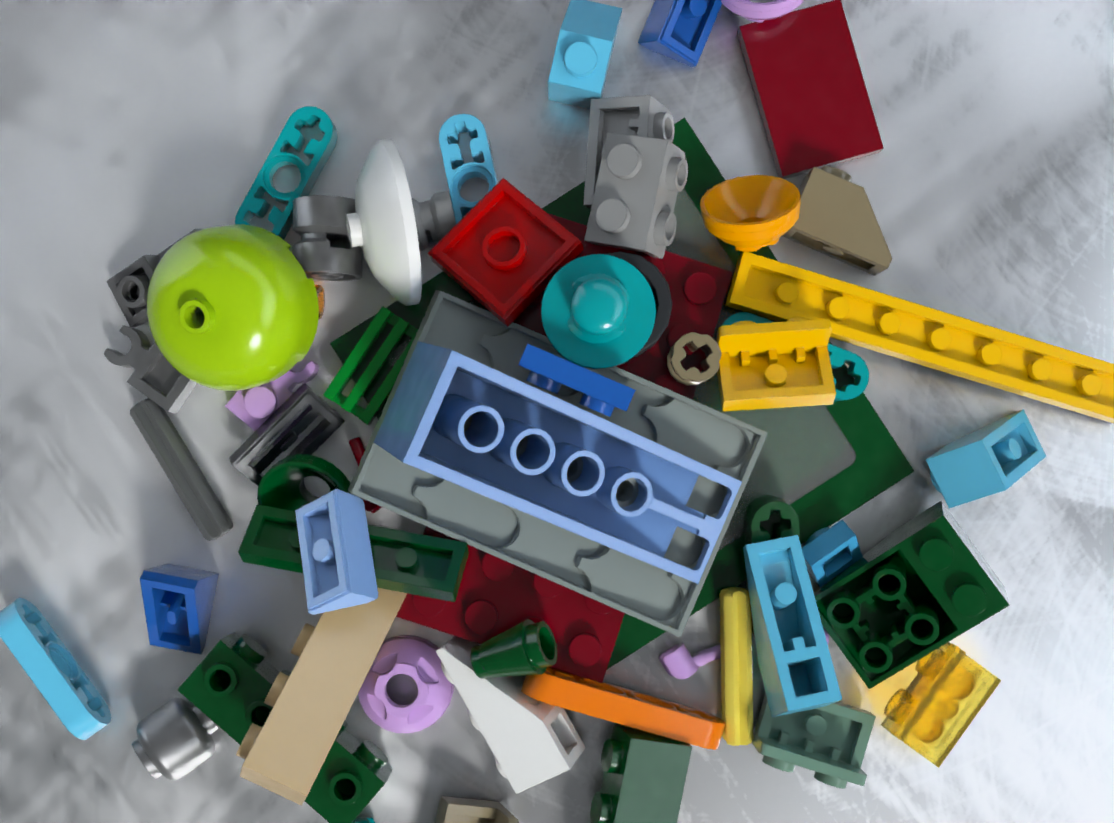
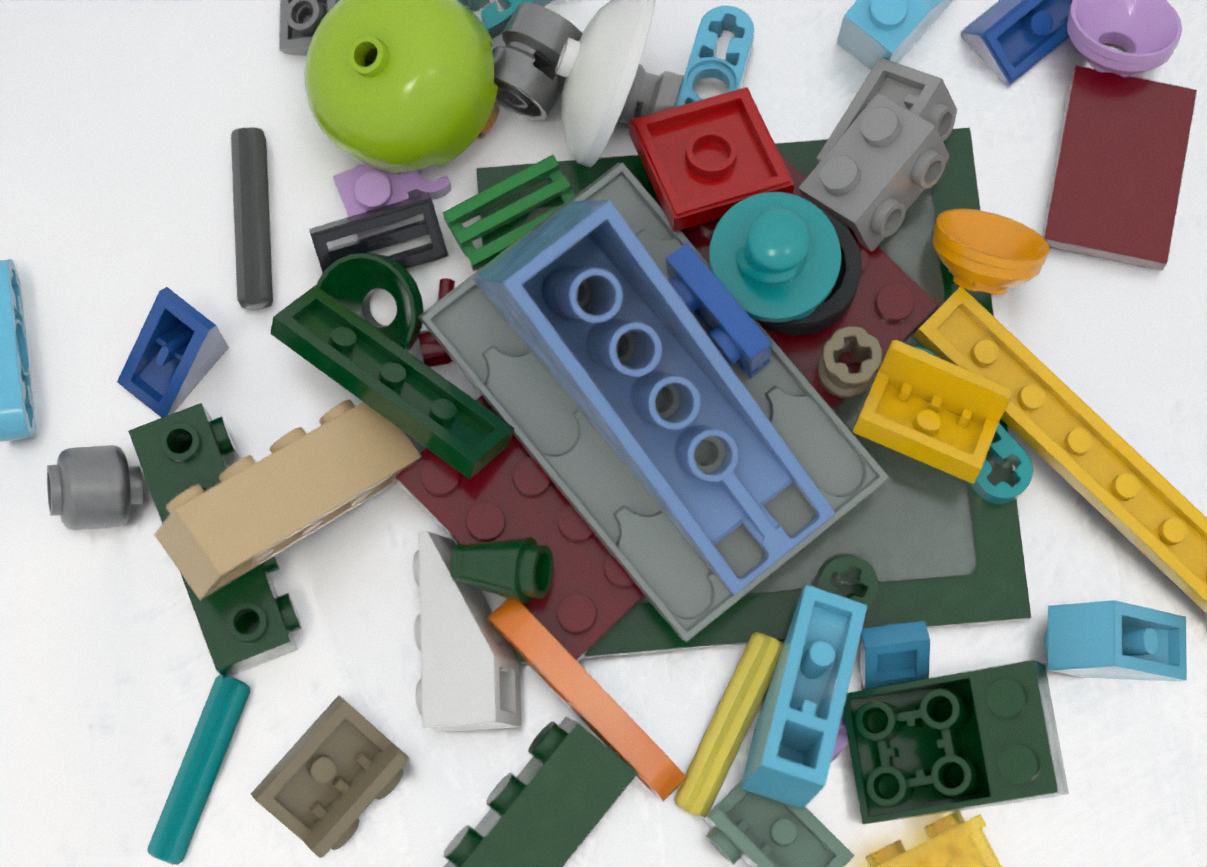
camera: 25 degrees right, 10 degrees down
flat silver plate [104,326,197,414] -> none
light blue slope [295,489,378,615] -> none
lavender piece [358,635,454,734] -> none
lavender hand [659,642,721,679] -> none
dark tan slope [783,166,892,276] -> none

